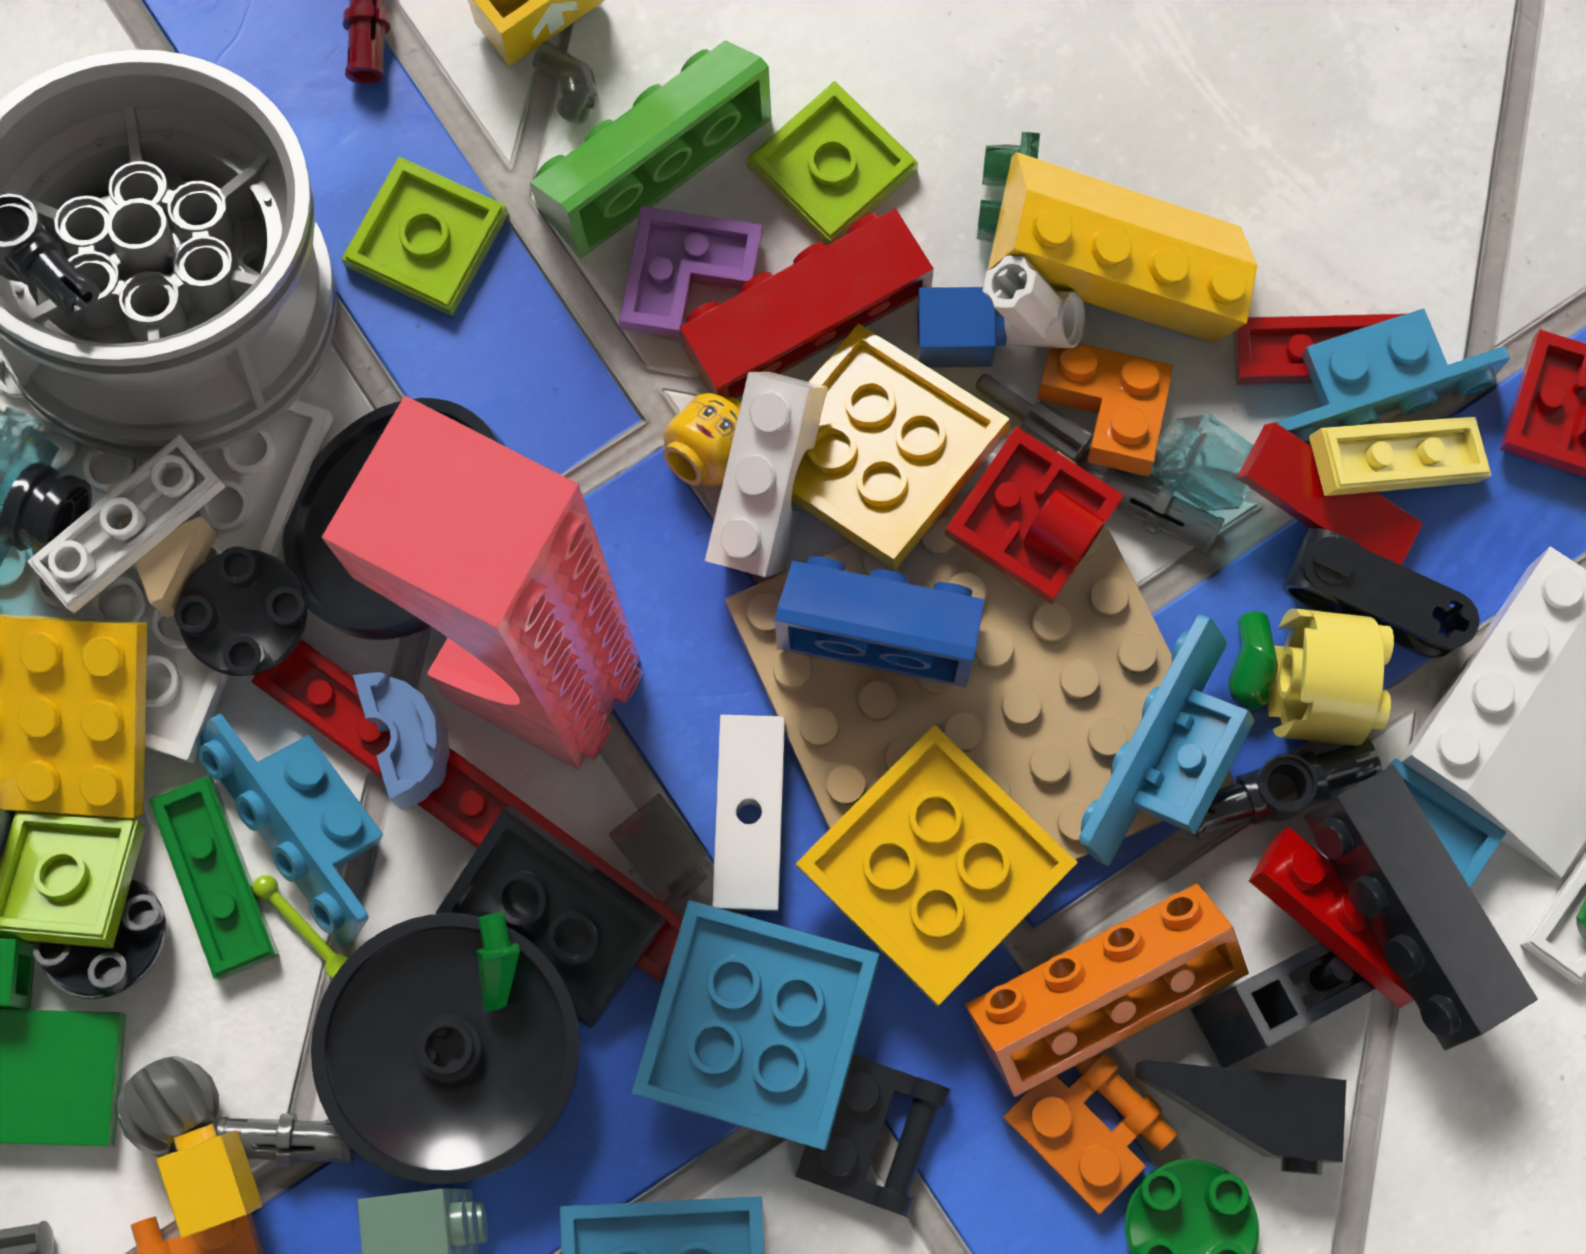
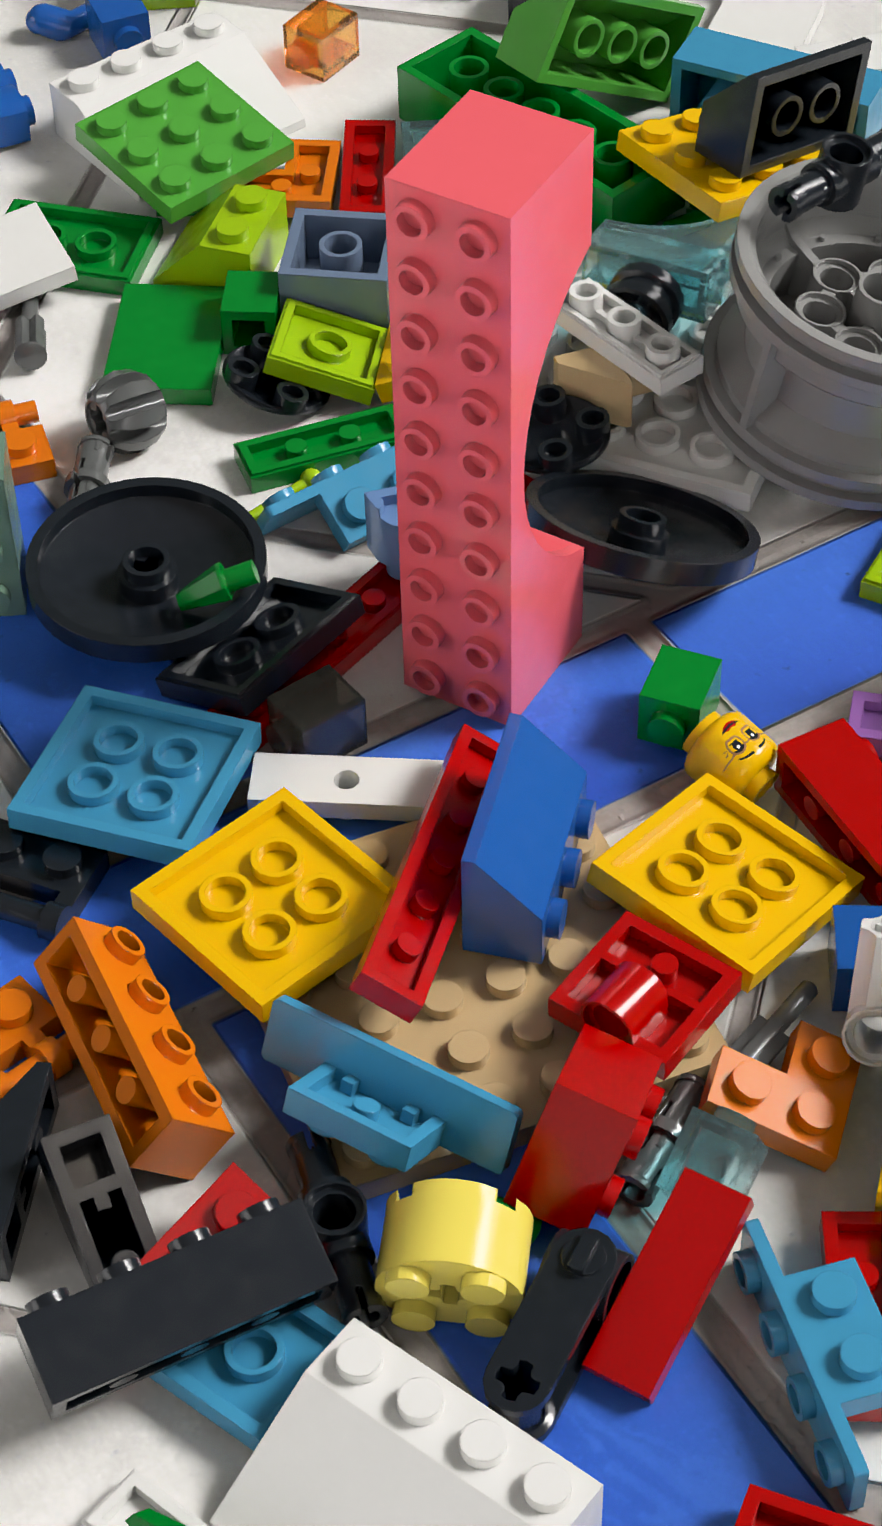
camera: 90 degrees right, 30 degrees down
yellow brick [156,1124,263,1238] -> none
white arch [705,372,828,577] -> none
light yellow tile [1309,417,1492,496] -> none
none -> red plate [348,723,499,1024]
none -> red brick [503,1023,665,1230]
none -> green brick [637,644,722,751]

